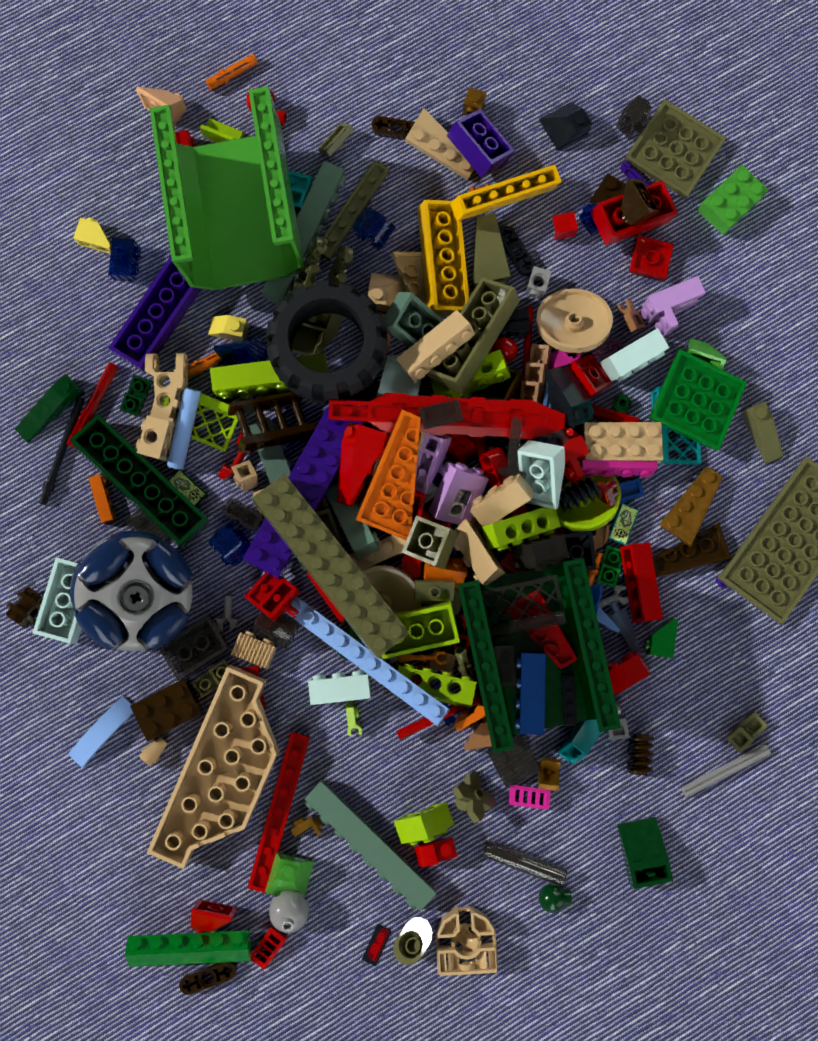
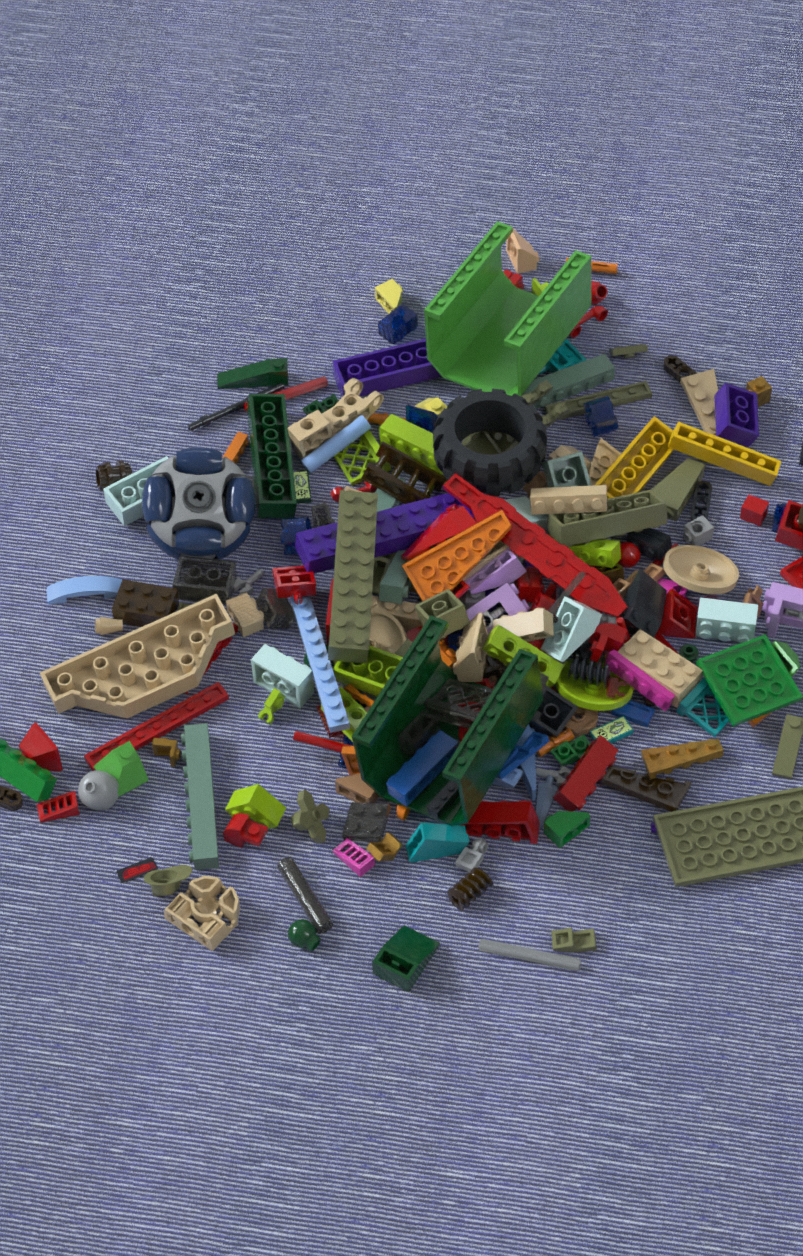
camera: 45 degrees right, 30 degrees down
clear smoke hinge [418,399,464,430] -> none

